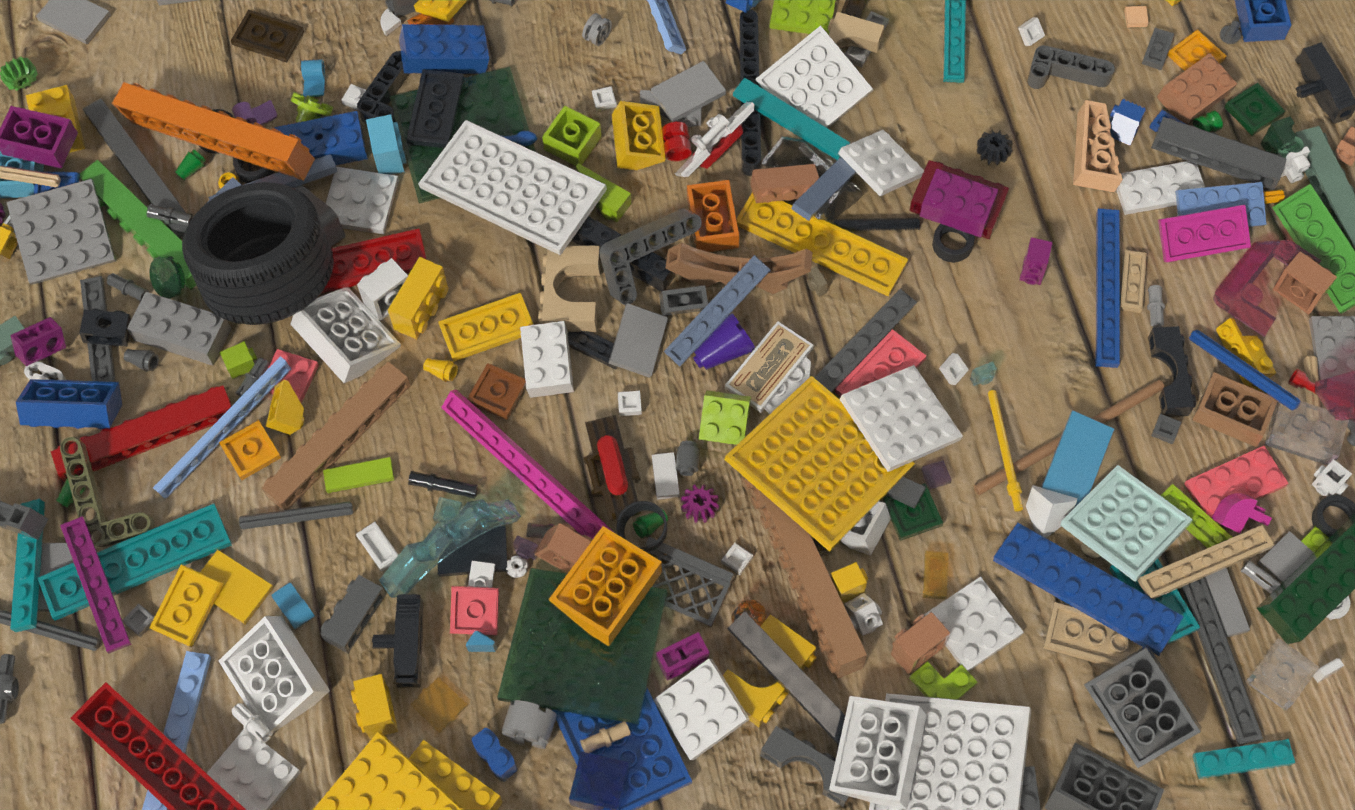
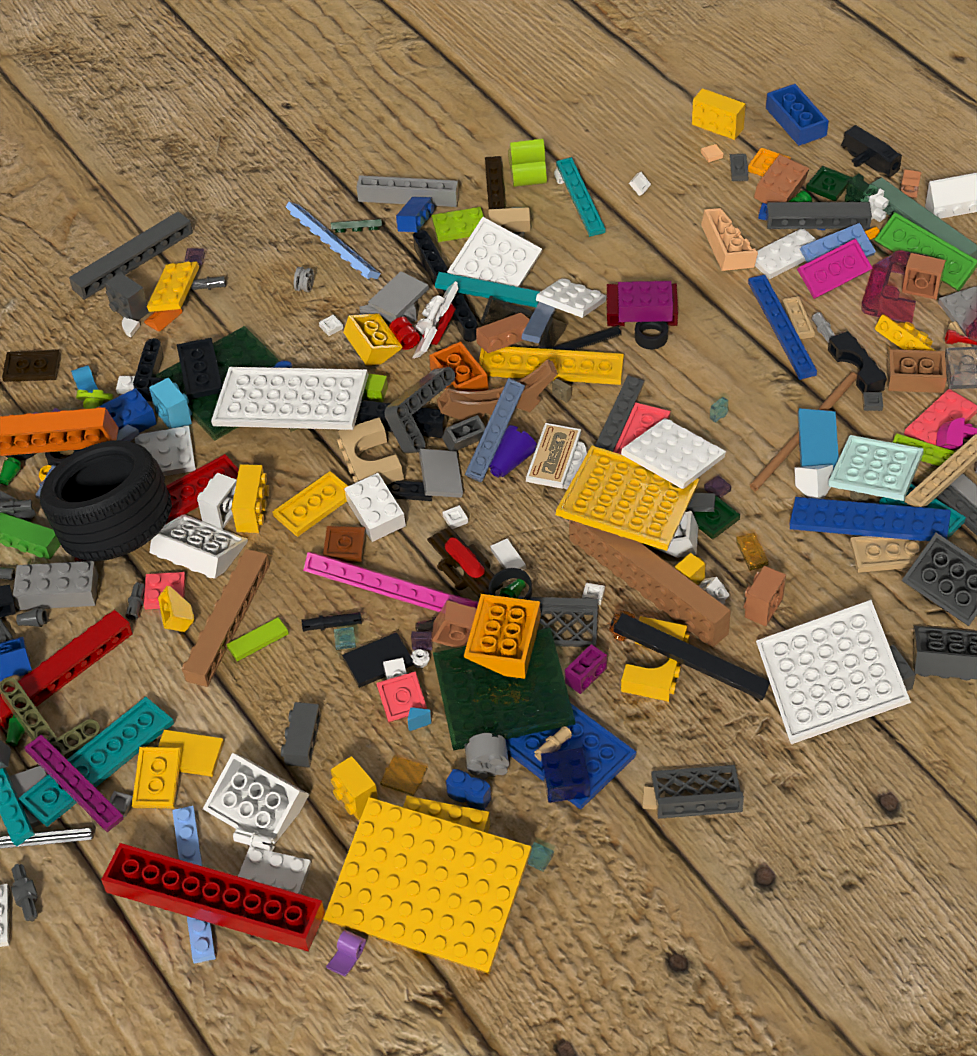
camera: 20 degrees left, 15 degrees down
clear green tile [149,255,185,299] -> none
light blue tile [153,356,291,499] -> none
light orange plate [219,420,281,481] -> none
lime brick [220,341,257,379] -> none
dark grey axle [239,501,353,529] -> none
dark azure panel [271,583,315,630] -> none
white tile [356,522,401,572] -> none
black piece [372,594,424,688] -> none
clear light blue arch [379,499,521,598] -> none
blue brick [399,24,489,74] -> none
yellow cone [423,358,458,382] -> none
lime brick [542,105,602,166] -> none
white plate [653,659,750,760] -> none
dark grey brick [676,441,700,476] -> none
magenta gear [681,484,719,523] -> none
lime brick [699,390,751,445] -> none
dark grey arch [760,726,850,807] -> none
white slope [829,696,926,809] -> none
lime plate [909,661,977,700] -> none
white plate [924,577,1024,672] -> none
white plate [939,353,969,385] -> none
black gear [976,129,1013,165] -> none
yellow bar [987,390,1023,512] -> none
magenta brick [1019,237,1053,285] -> none
dark grey beam [1027,45,1115,89] -> none
brick [1109,99,1146,145] -> none
blue axle [1189,330,1301,411] -> none
dark grey plate [1220,21,1241,44] -> none

